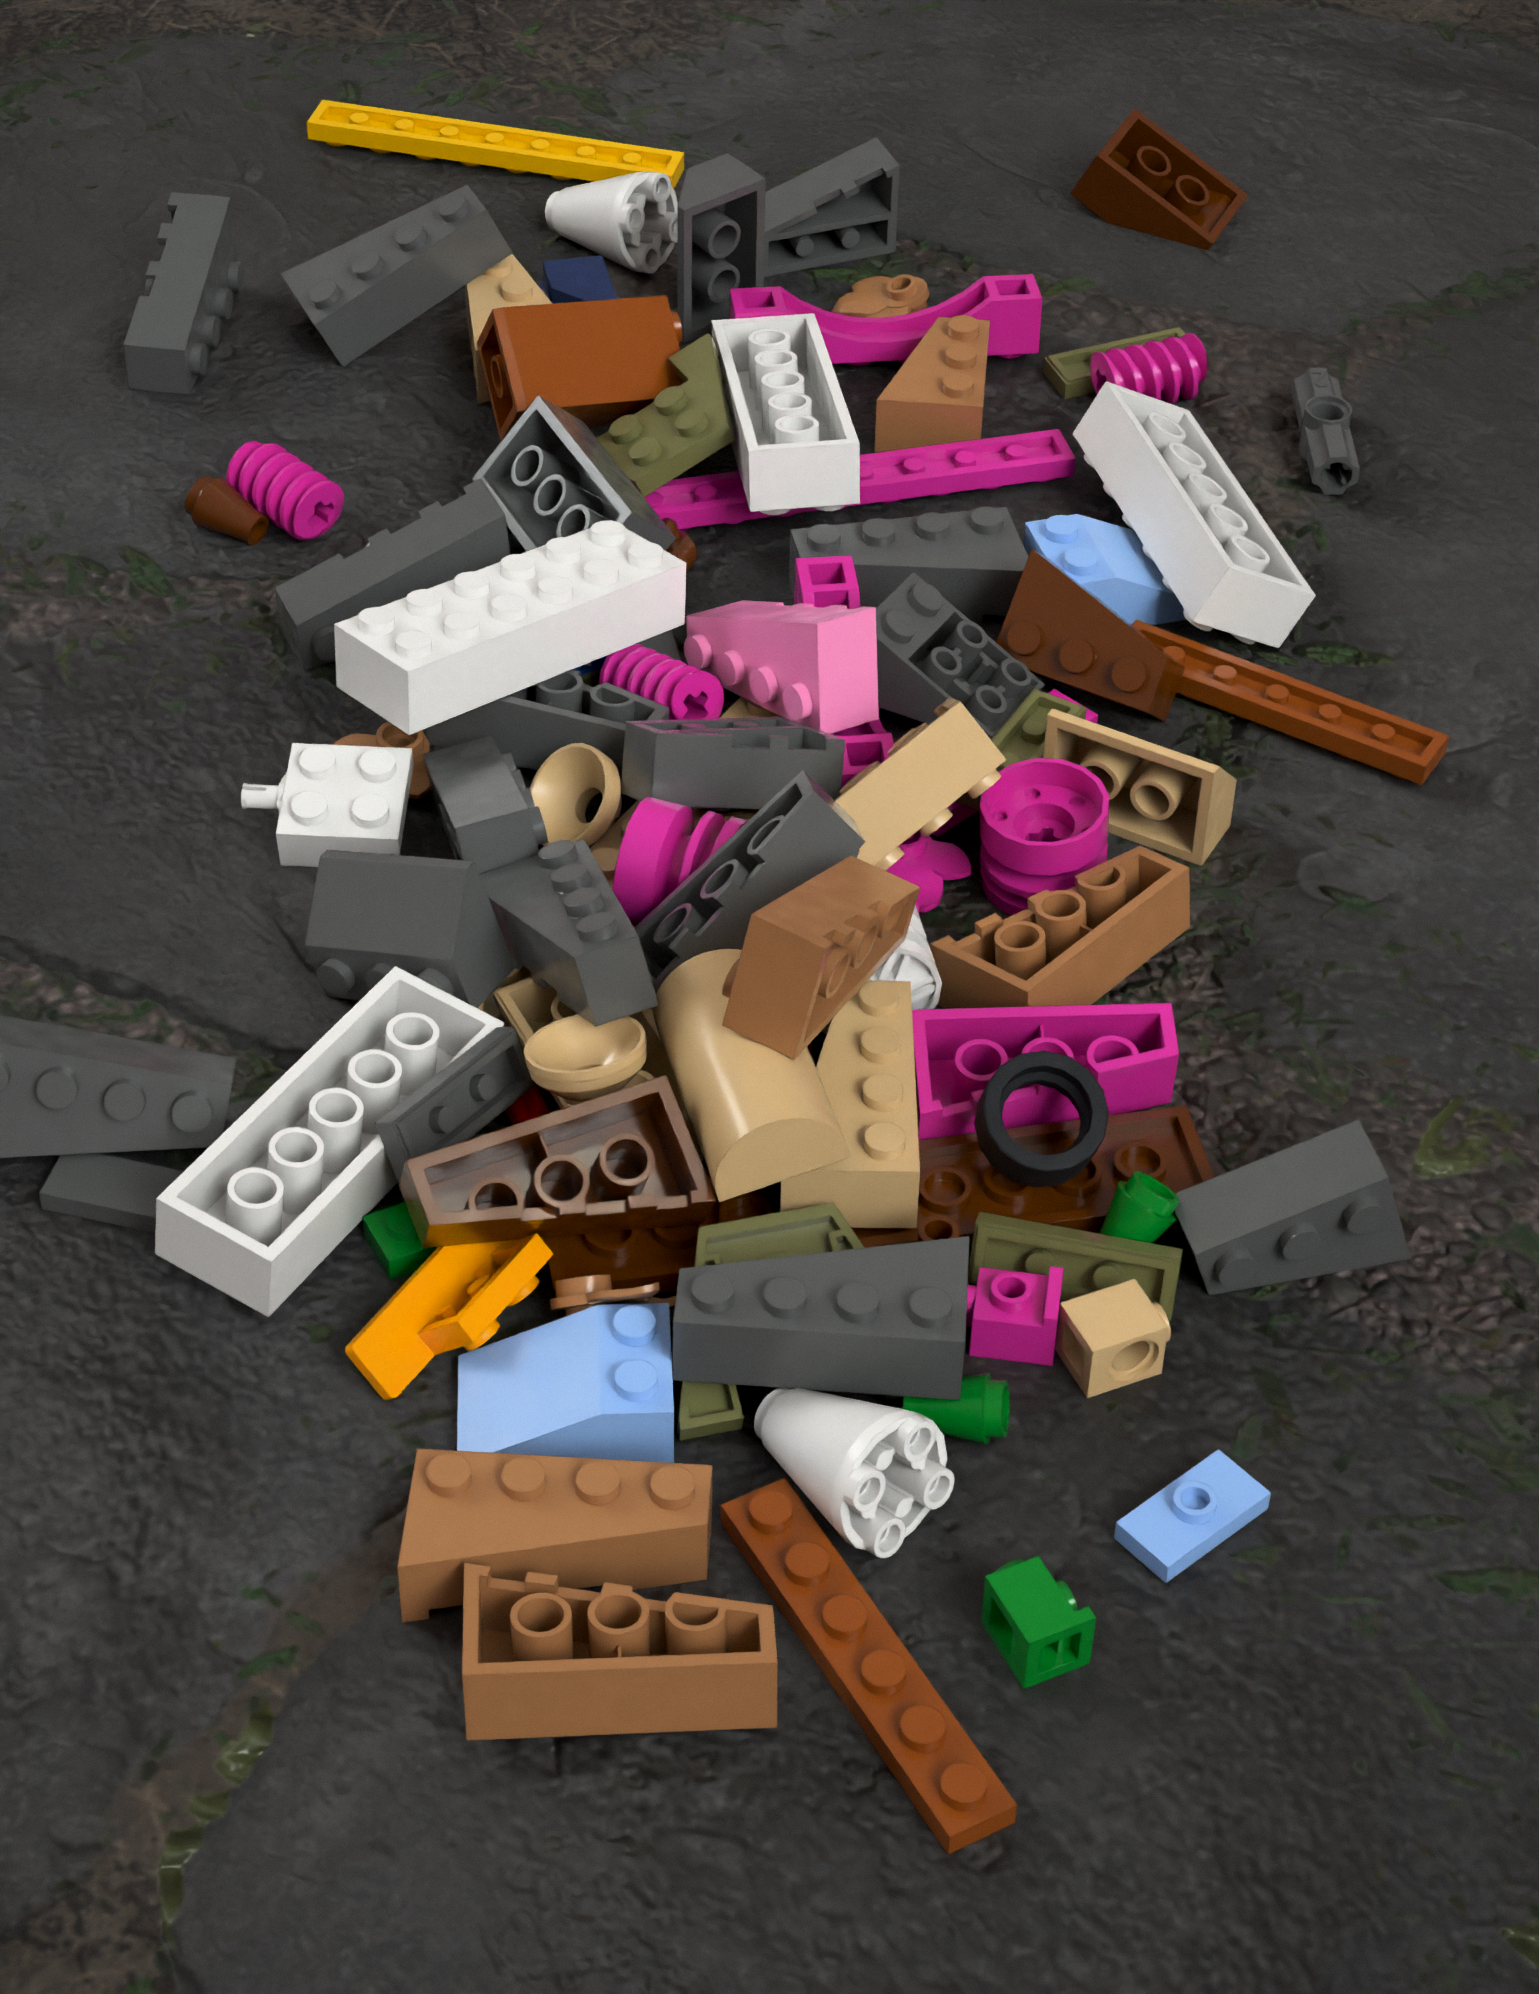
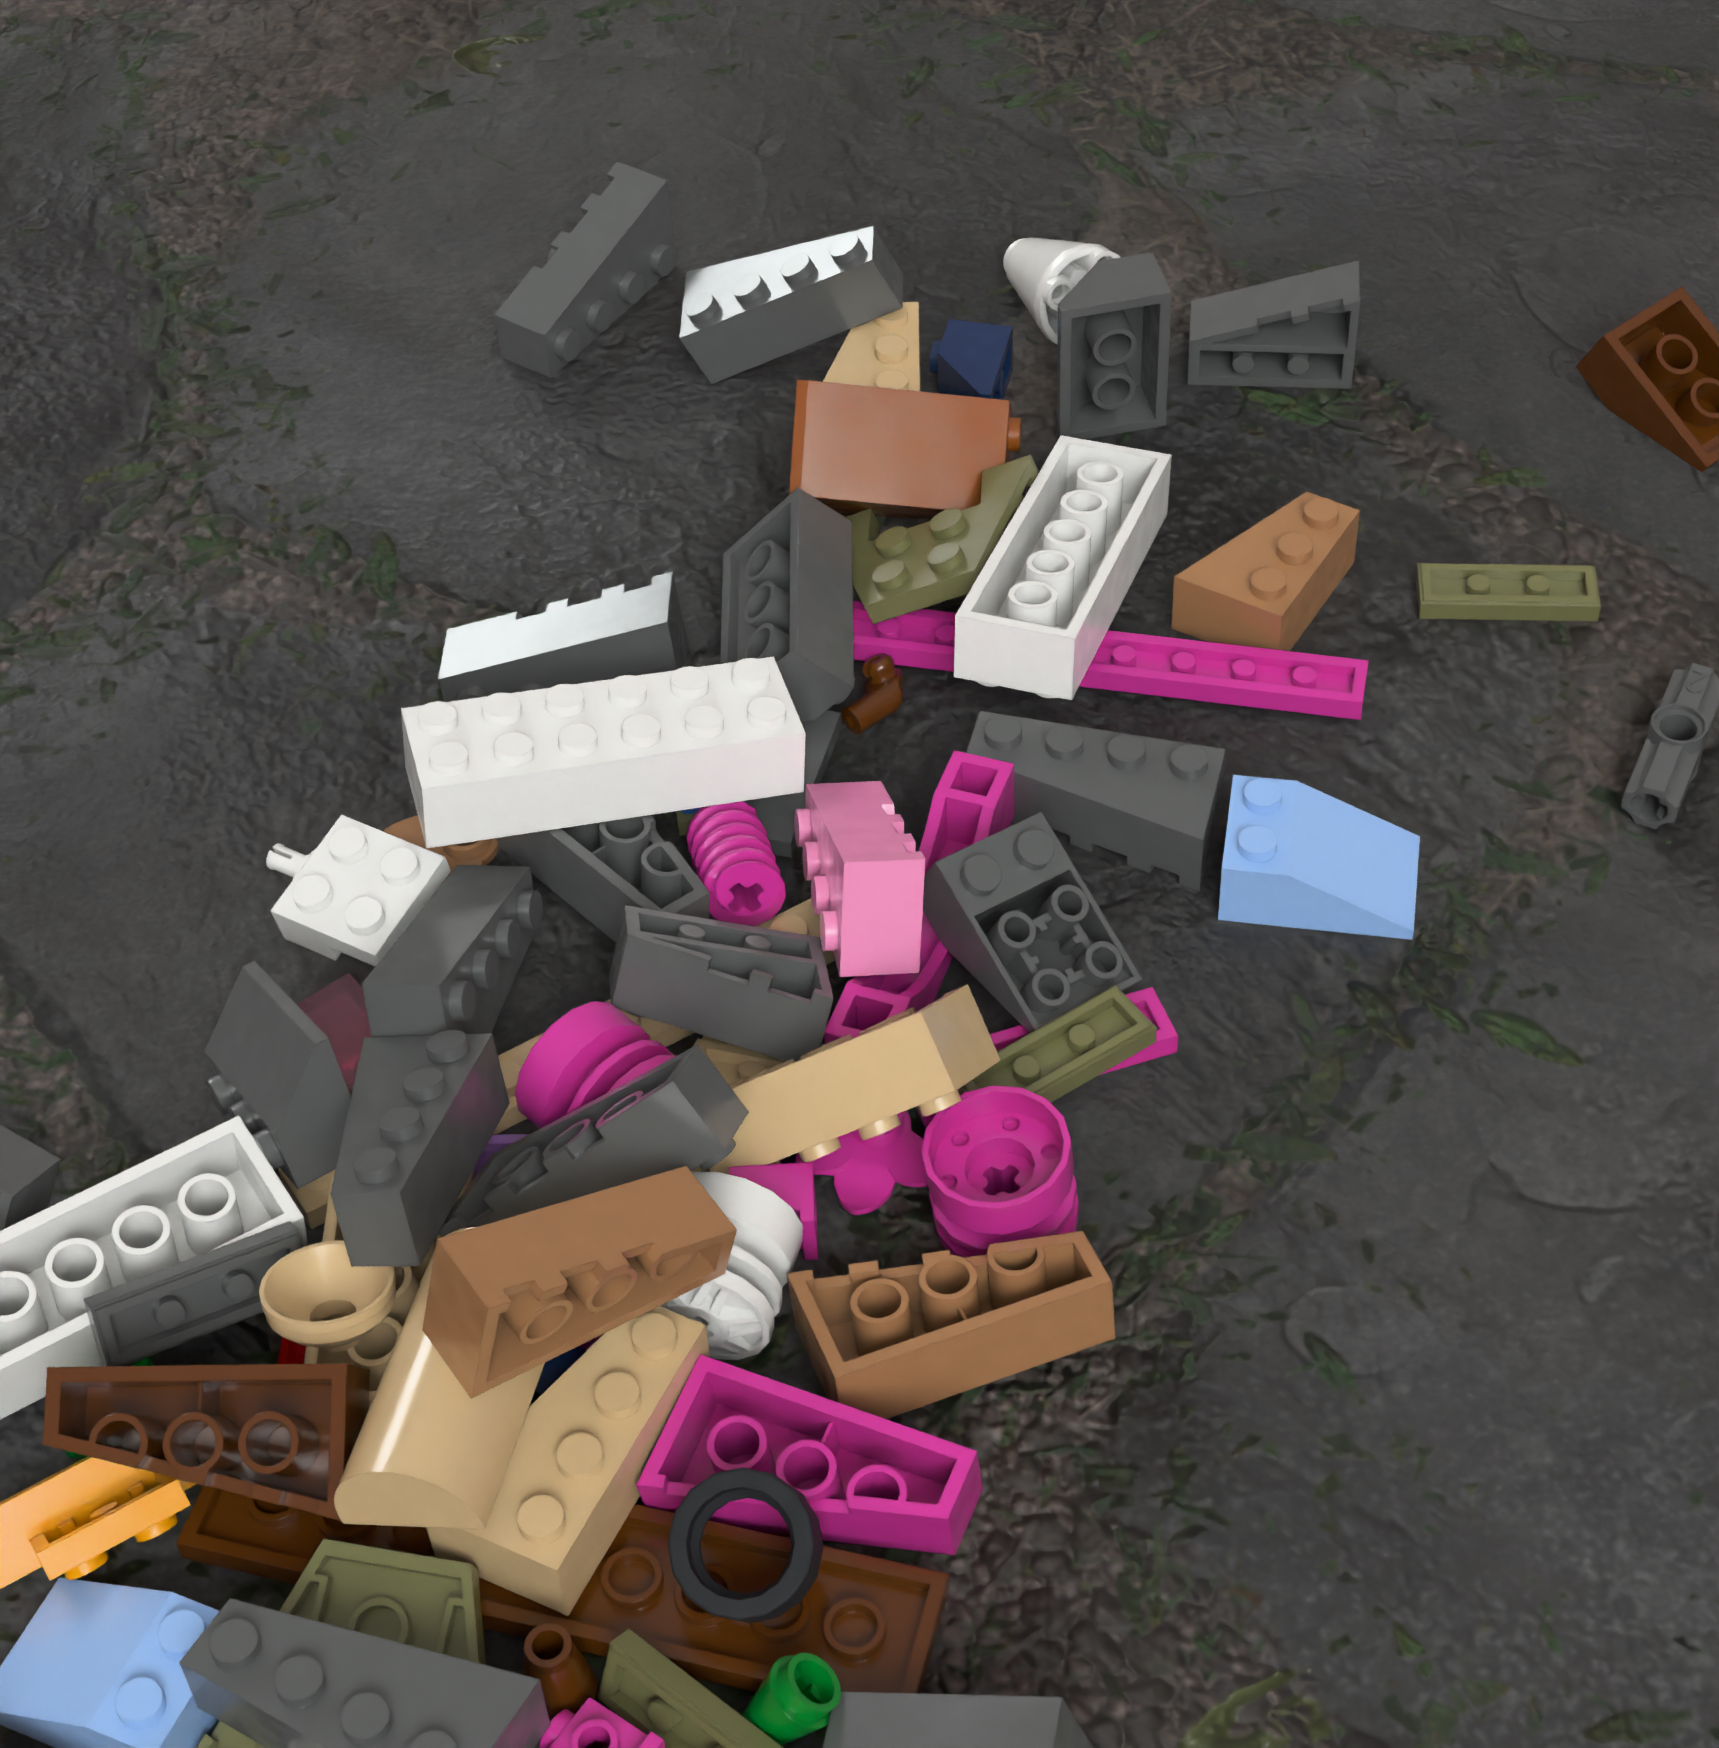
camera: 30 degrees right, 5 degrees up
reddish brown cone [185,476,269,546] -> none
dark pink piece [226,441,344,540] -> none
yellow plate [307,100,684,189] -> none
tan piece [529,743,622,847] -> none
medium nougat plate [550,1275,676,1316] -> none
dark pink arch [729,274,1042,366] -> none
medium nougat plate [831,274,929,318] -> none
reddish brown wedge [996,548,1185,722] -> none
tan slope [1043,708,1237,866] -> none
white brick [1073,381,1316,648] -> none
dark pink piece [1090,333,1208,404] -> none
dark orange plate [1132,620,1449,785] -> none

